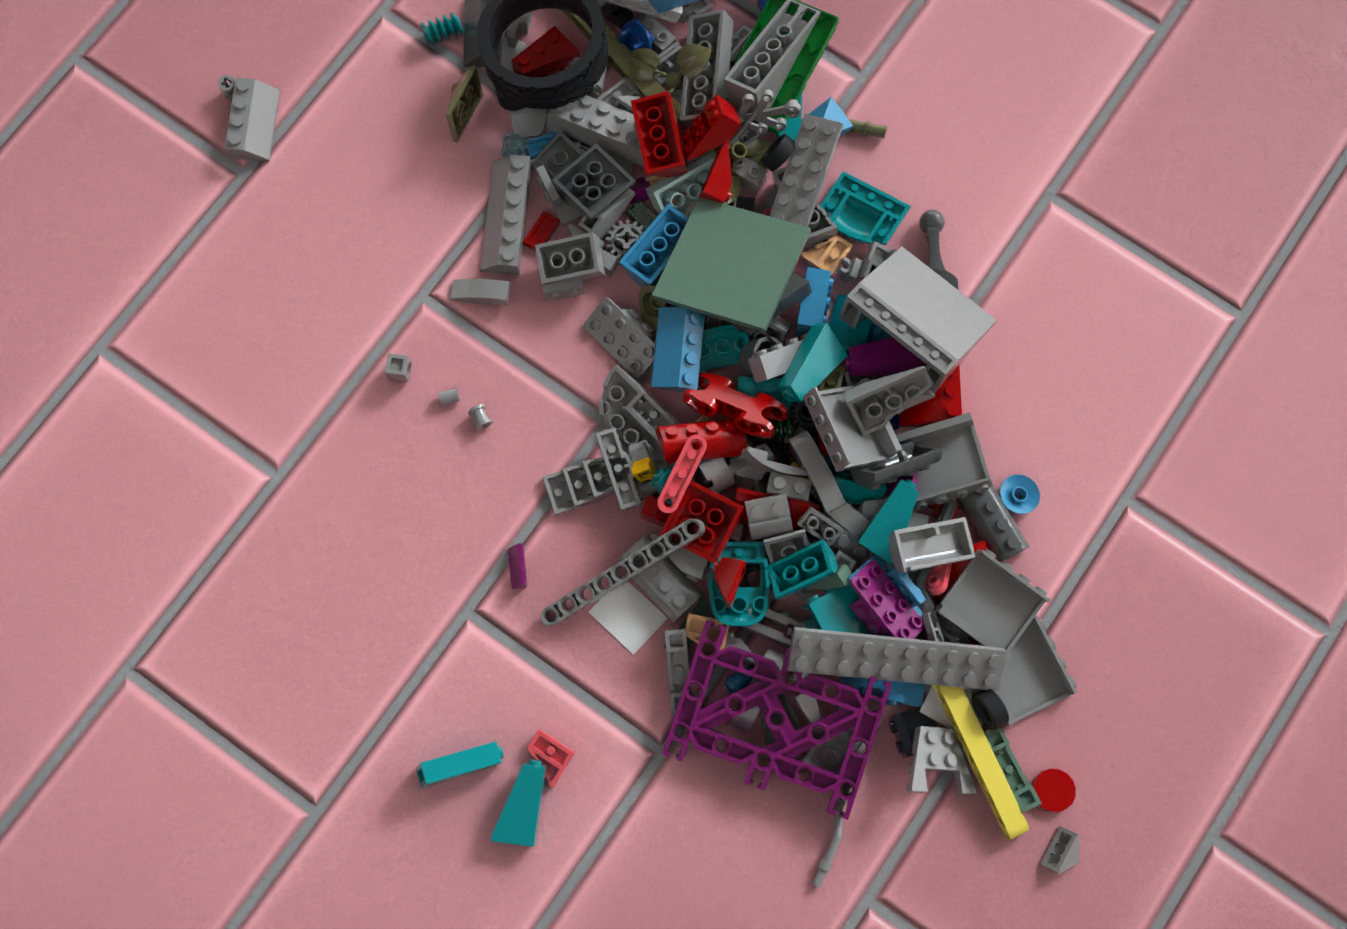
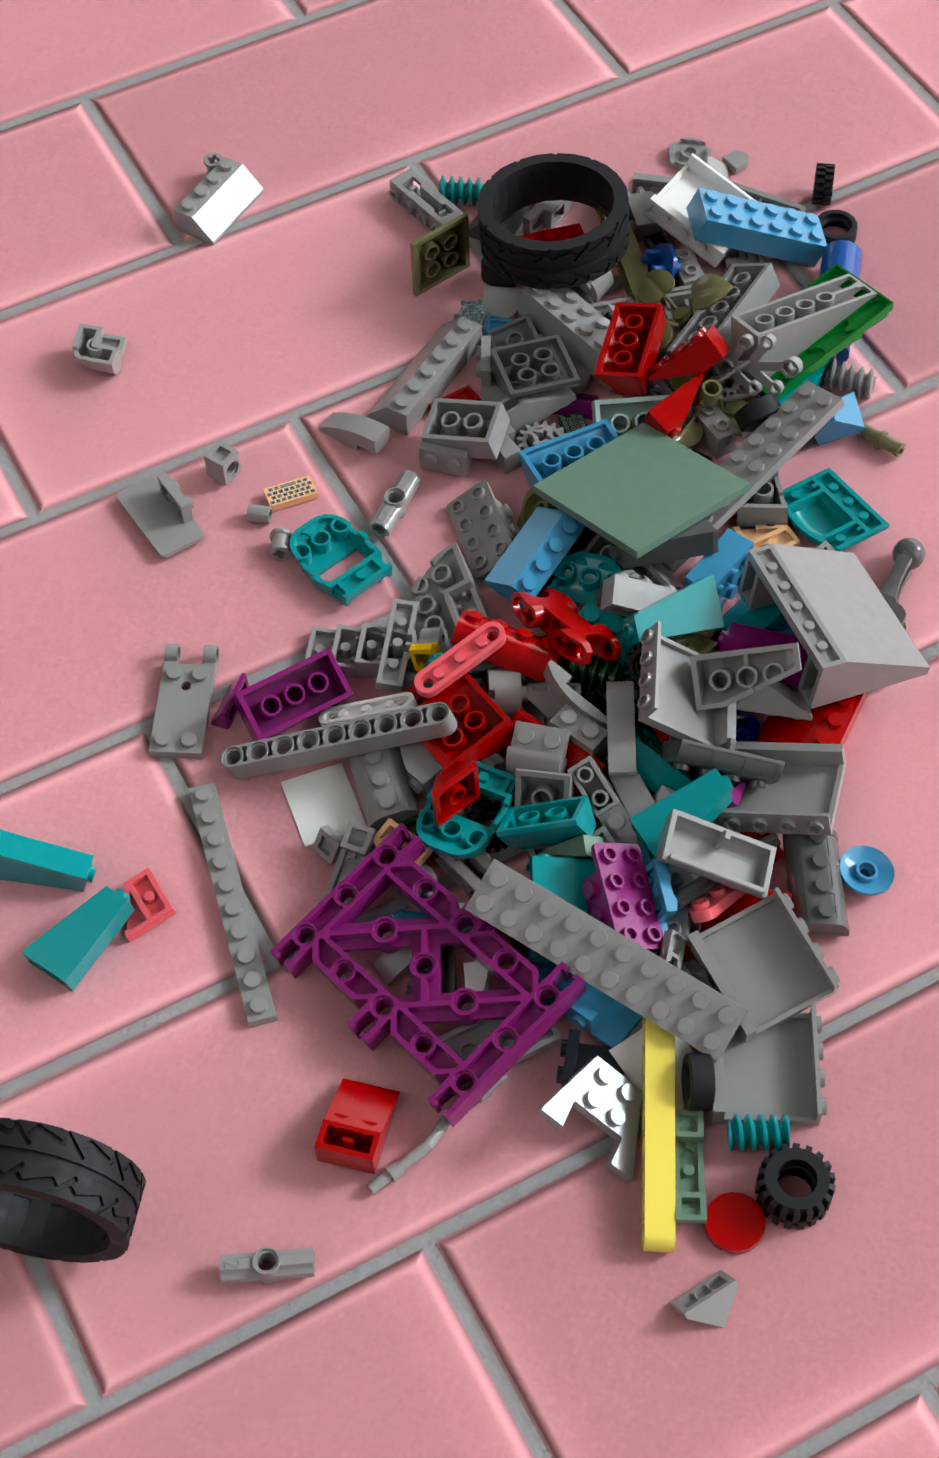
camera: 30 degrees right, 20 degrees down
none -> light grey brick [72,324,127,374]
none -> light grey bracket [116,472,204,559]
none -> light grey hinge [148,644,219,759]
none -> light grey plate [188,782,278,1028]
none -> magenta brick [232,647,354,741]
none -> tile [263,475,318,512]
none -> teal slope [289,514,392,607]
none -> light grey tile [312,825,343,865]
none -> red slope [314,1078,400,1175]
none -> white plate [318,692,418,726]
none -> light grey piece [369,470,421,538]
none -> light grey brick [389,168,464,231]
none -> teal piece [727,1114,790,1153]
none -> black tyre [755,1143,836,1230]
none -> light grey piece [823,359,877,399]

